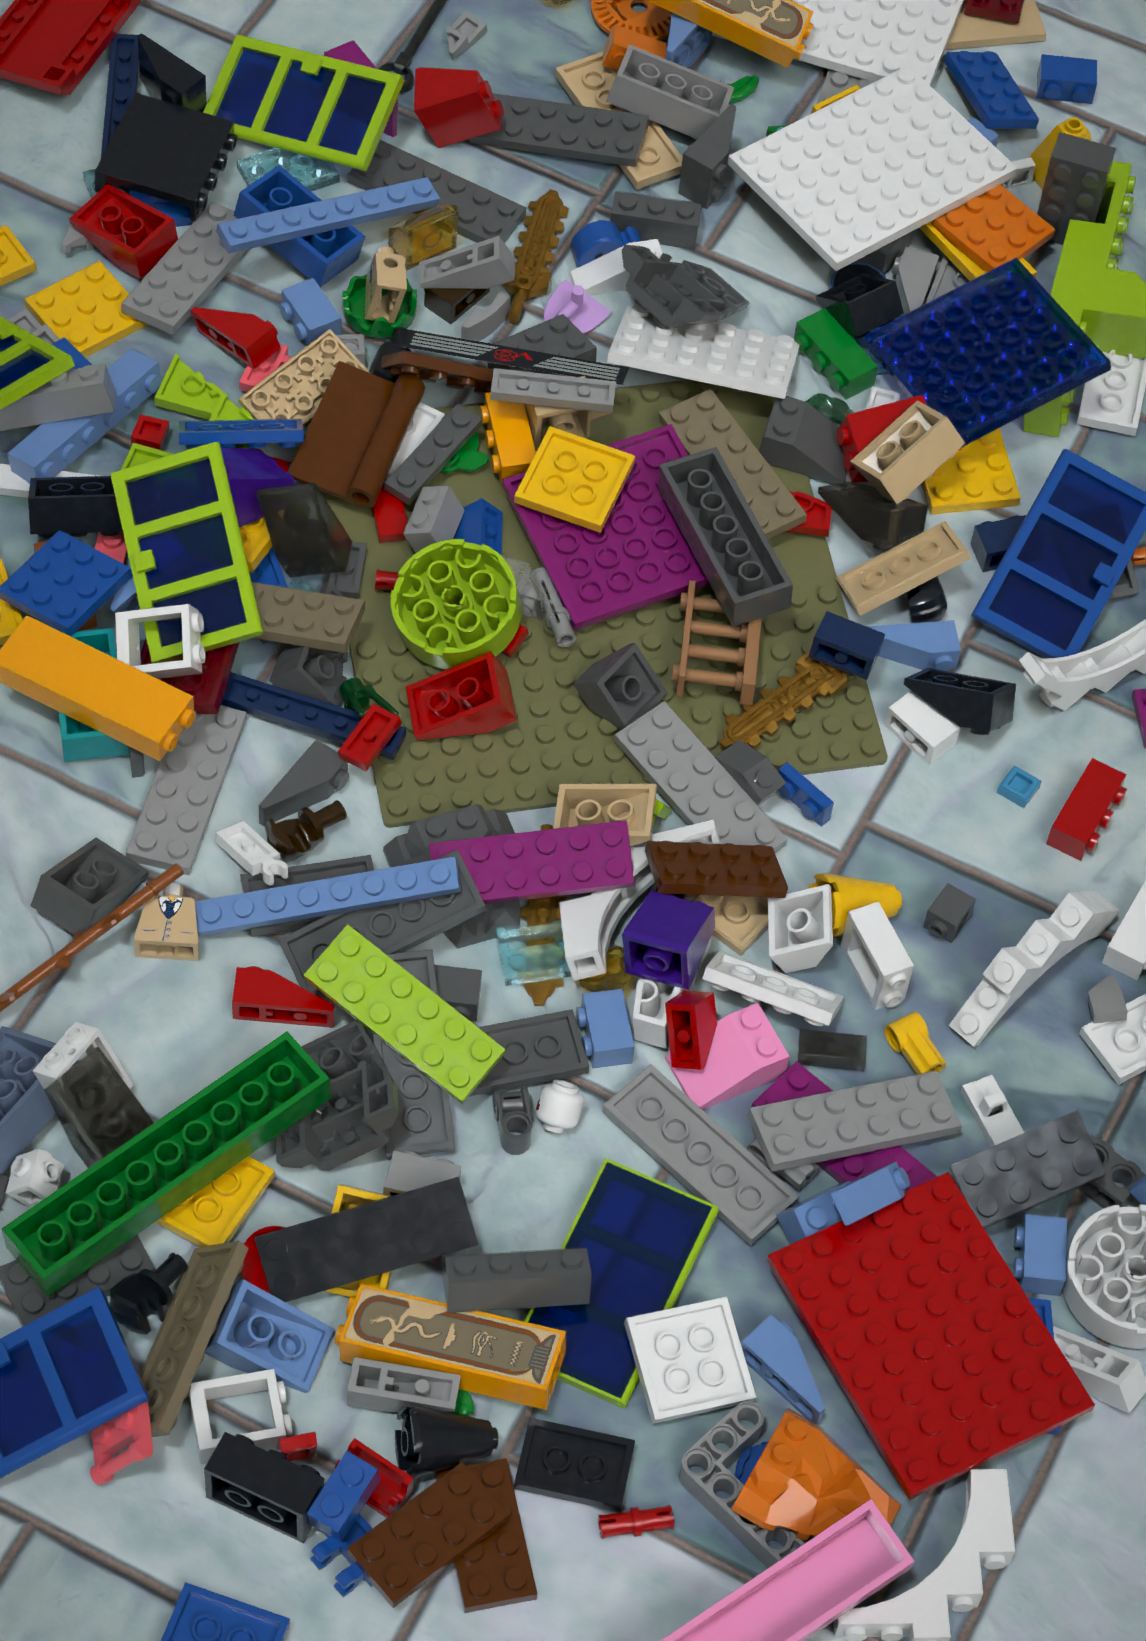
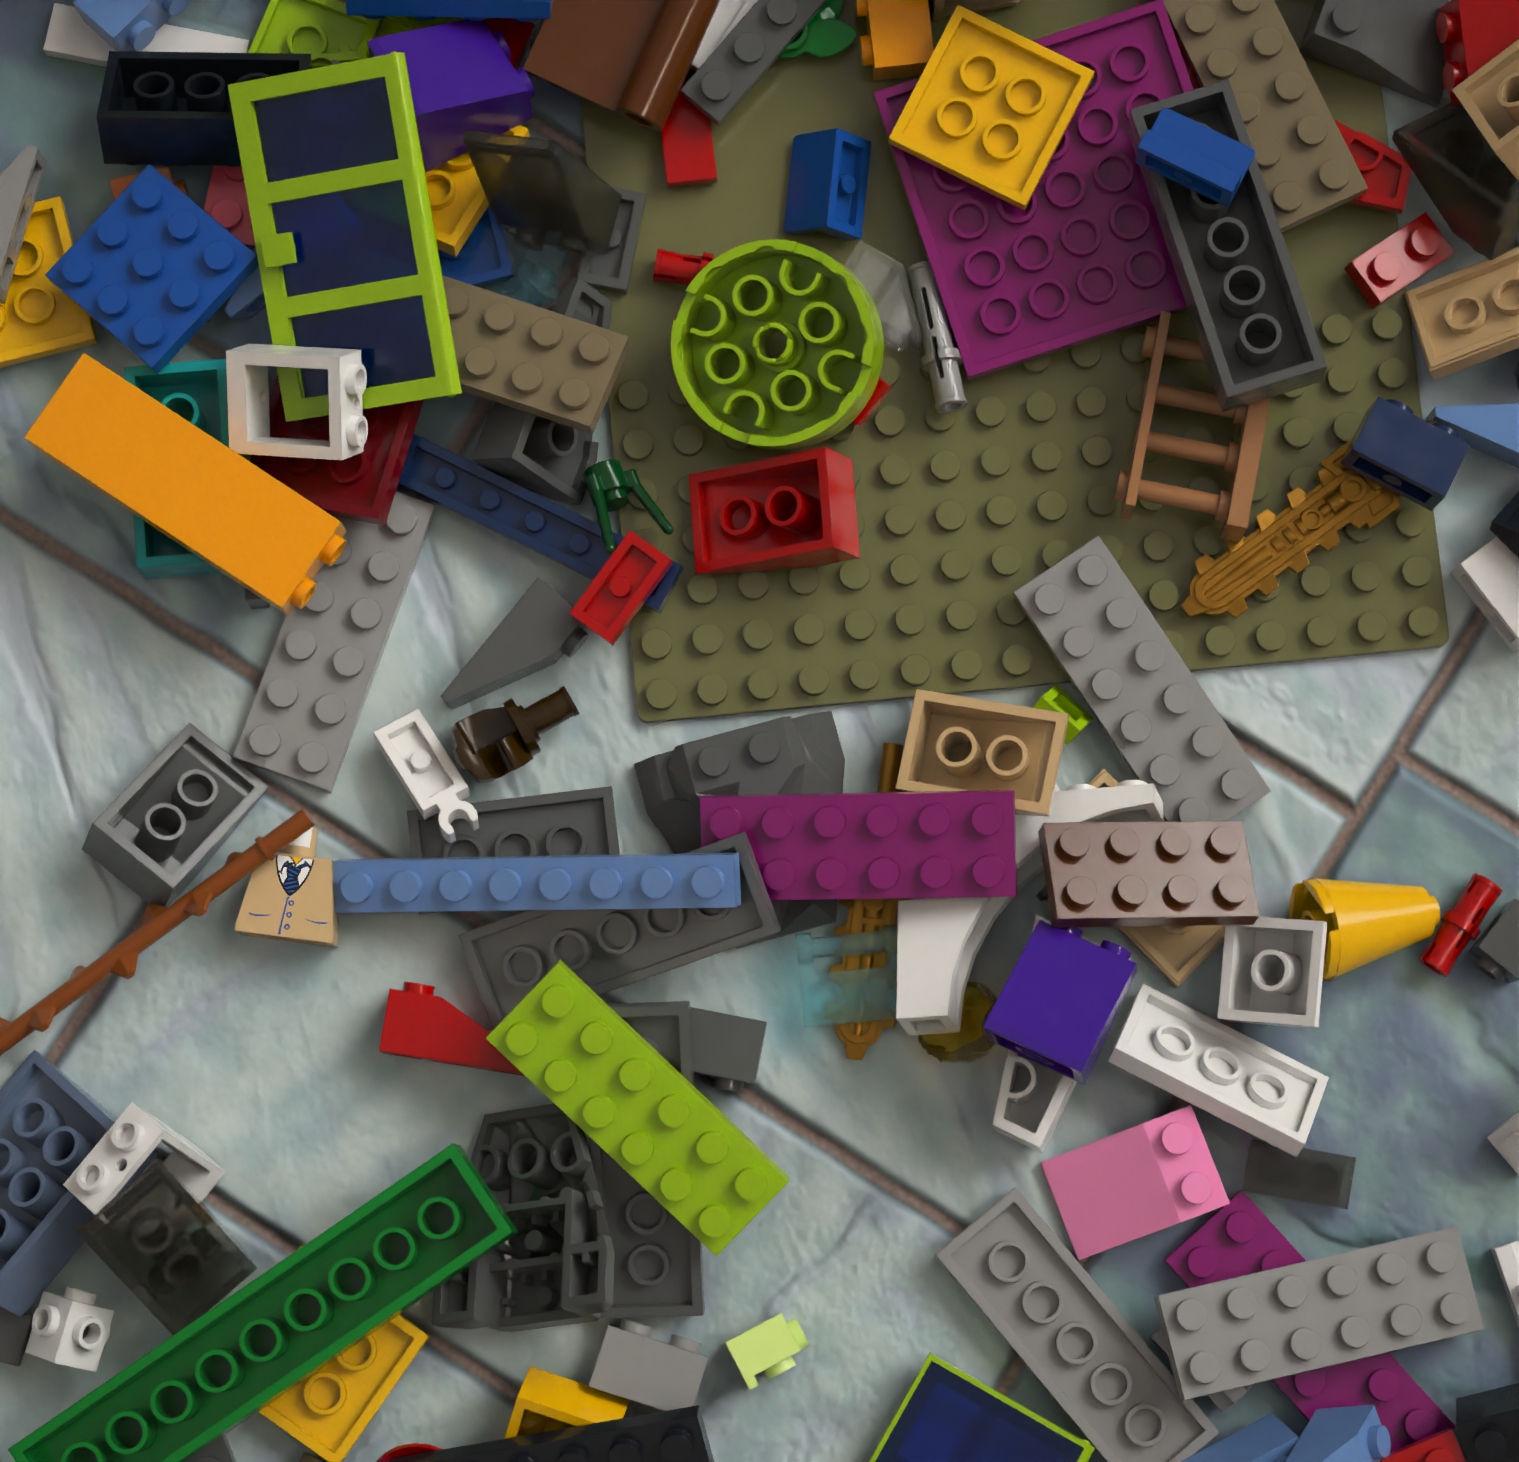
camera: 10 degrees right, 25 degrees up
light grey brick [404,486,465,553] -> none
dark grey plate [469,1009,589,1097] -> none
dark grey piece [492,1087,532,1155] -> none
white head [535,1080,584,1133] -> none
dark grey slope [573,643,668,730] -> none
medium blue brick [576,989,635,1069] -> none
red slope [665,990,717,1070] -> none
dark grey slope [715,740,786,805] -> none
blue plate [778,762,834,827] -> none
white window [841,902,914,1010] -> none
yellow piece [884,1012,946,1074] -> none
none -> yellowish green brick [725,1313,810,1390]
none -> blue panel [1135,108,1255,207]
none -> red plate [1344,212,1455,309]
none -> red pin [1418,873,1503,977]

